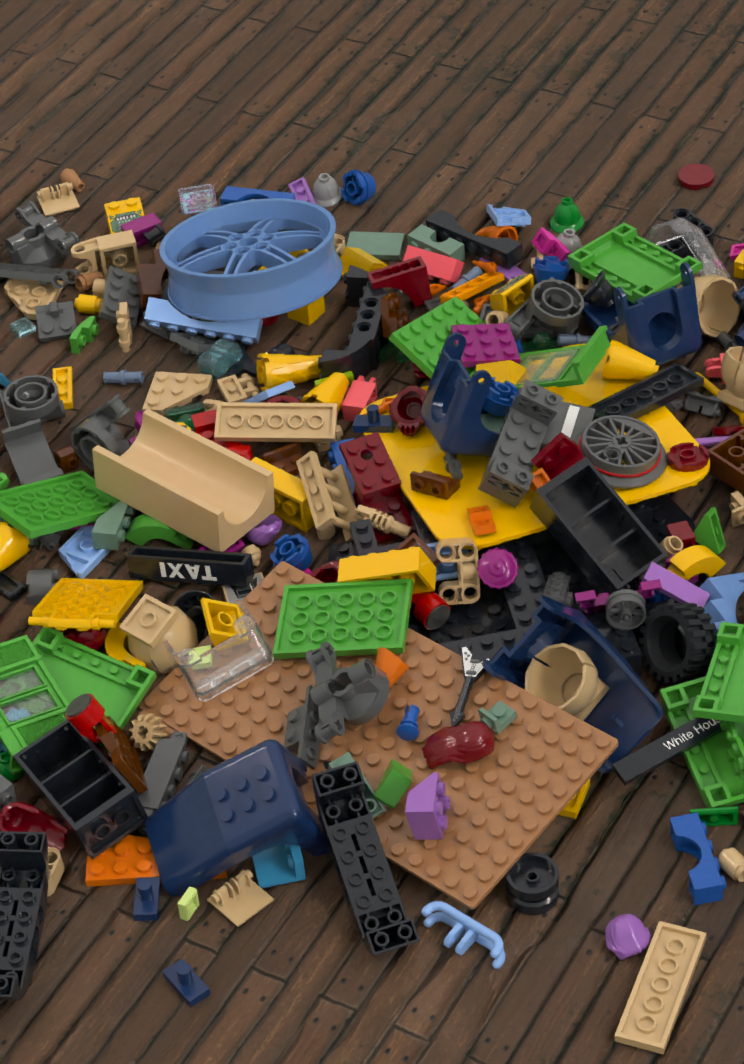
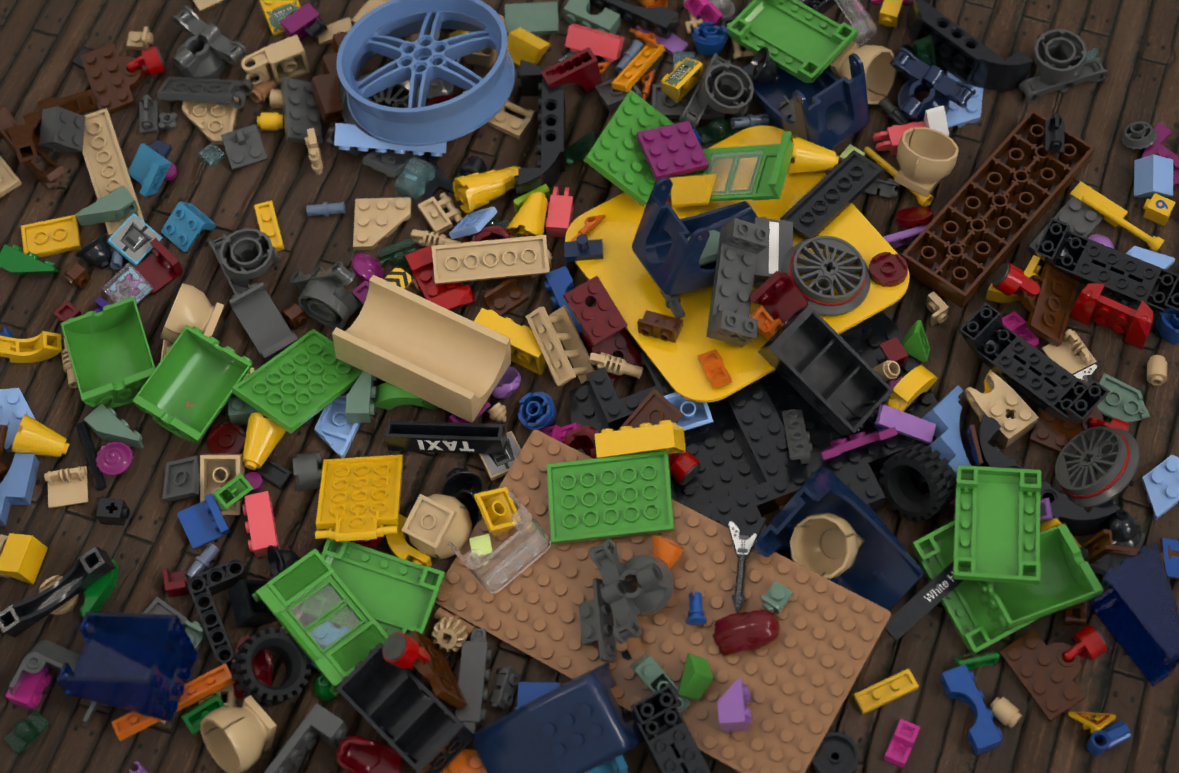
camera: 10 degrees left, 20 degrees up
bright green slope [69,316,99,354] -> none
reddish brown plate [380,292,410,338] -> none
dark red helmet [389,385,427,436] -> none
tan beam [435,537,480,605] -> none
magenta piece [477,547,519,589] -> none
blue cone [482,377,518,416] -> none
tan brick [486,311,509,324] -> none
dark grey wheel [605,589,646,630] -> none
none -> tan plate [488,99,536,140]
none -> yellow tile [852,668,919,715]
none -> dark pink slope [884,719,920,768]

